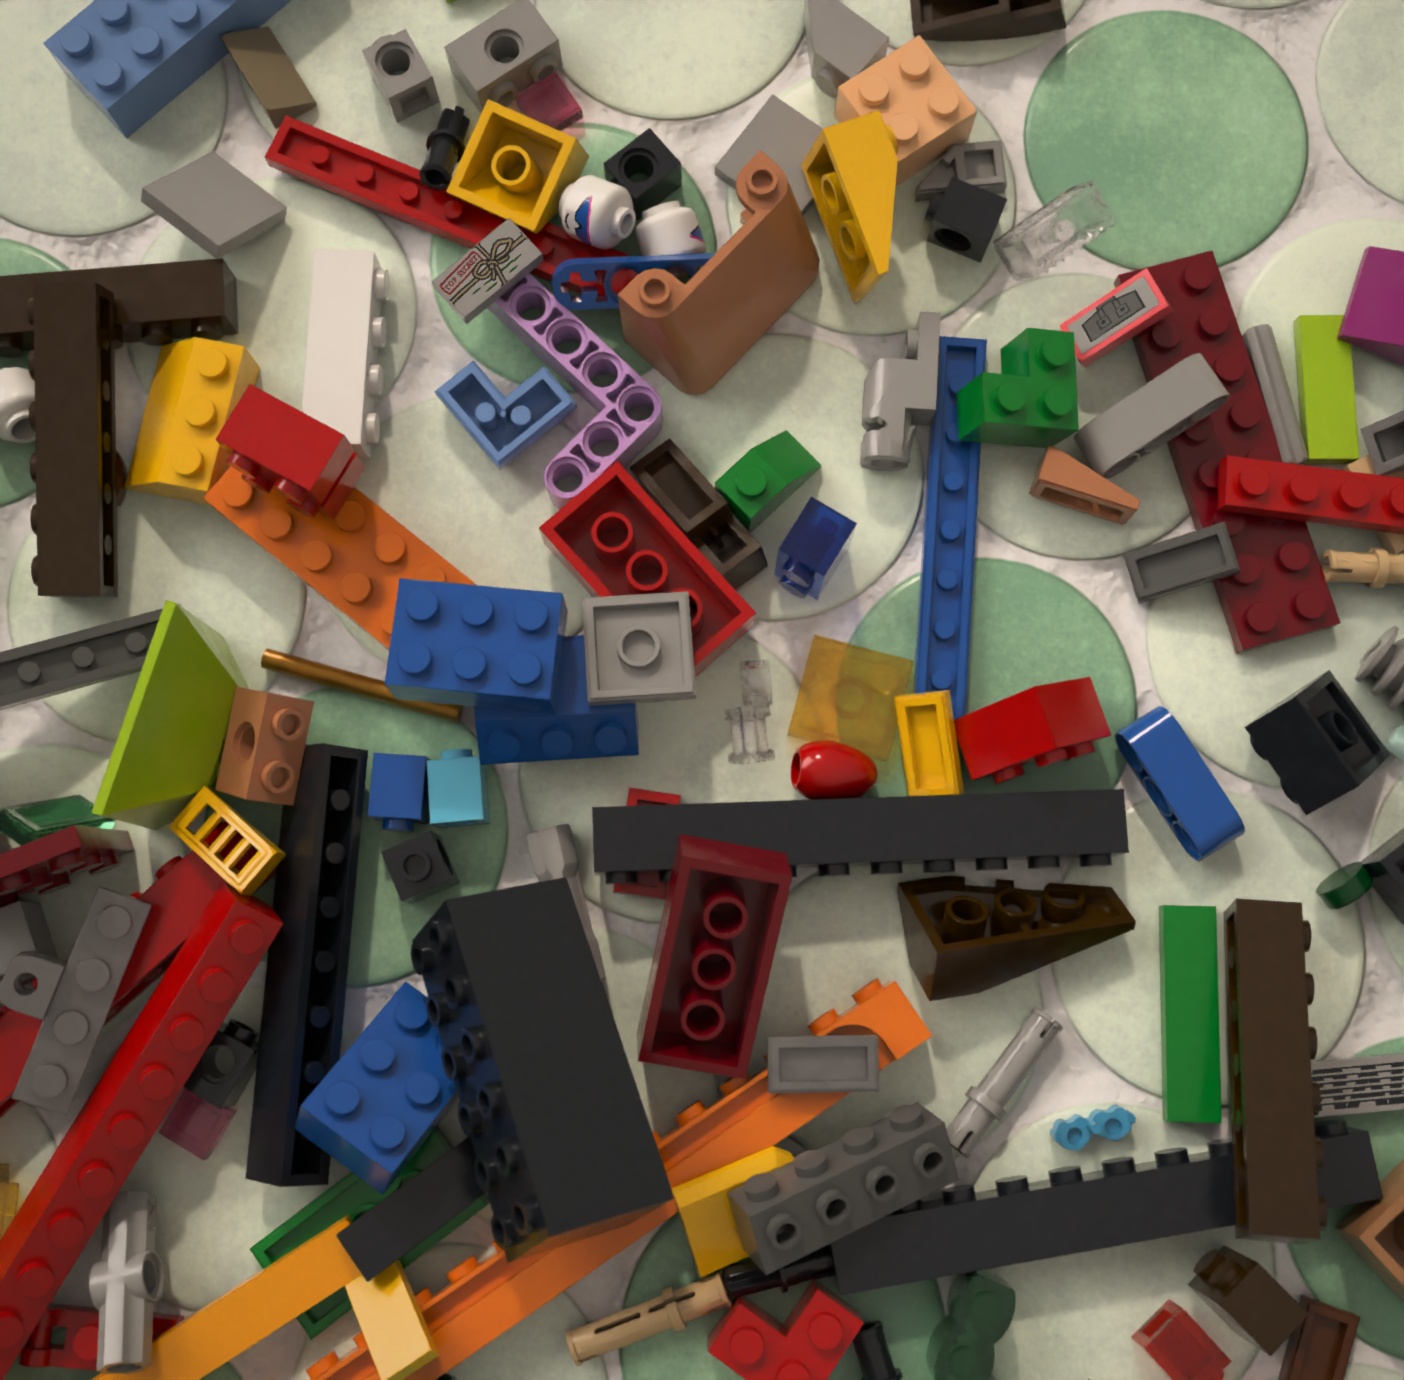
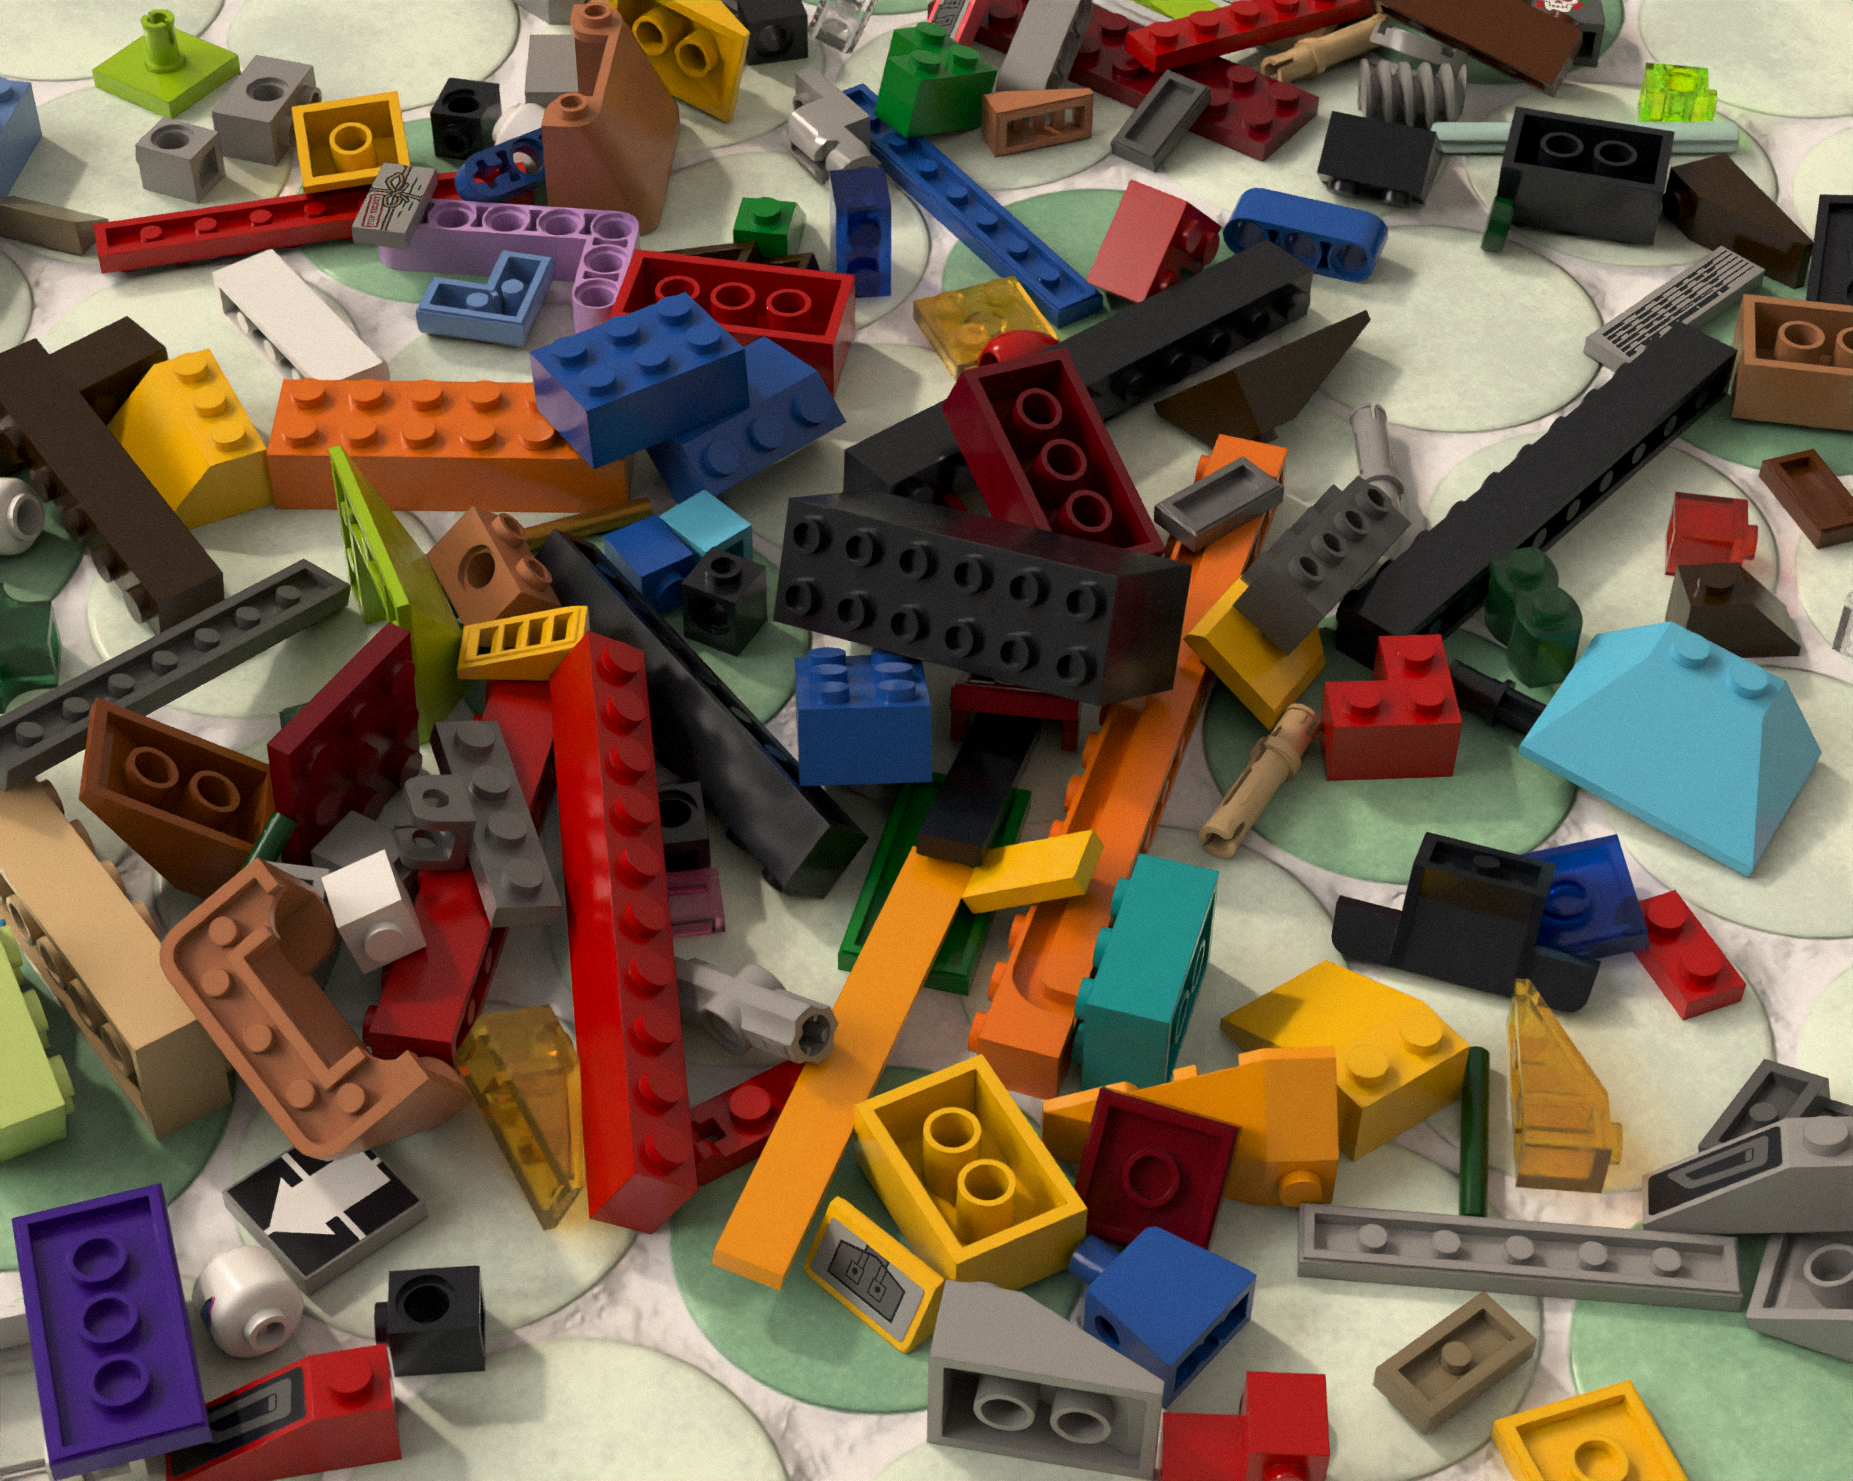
camera: 40 degrees left, 35 degrees down
light grey tile [141,151,287,259] -> none
red piece [215,384,366,520] -> none
black axle [419,106,470,190] -> none
white head [558,175,636,250] -> none
light grey tile [582,591,696,706] -> none
black axle [723,1245,835,1298] -> none
clear connector [724,659,775,764] -> none
yellow tile [895,690,964,796] -> none
dark azure piece [1050,1105,1136,1151] -> none
green tile [1159,905,1222,1123] -> none
dark brown brick [1188,1245,1309,1356] -> none
dark brown brick [1223,898,1327,1244] -> none

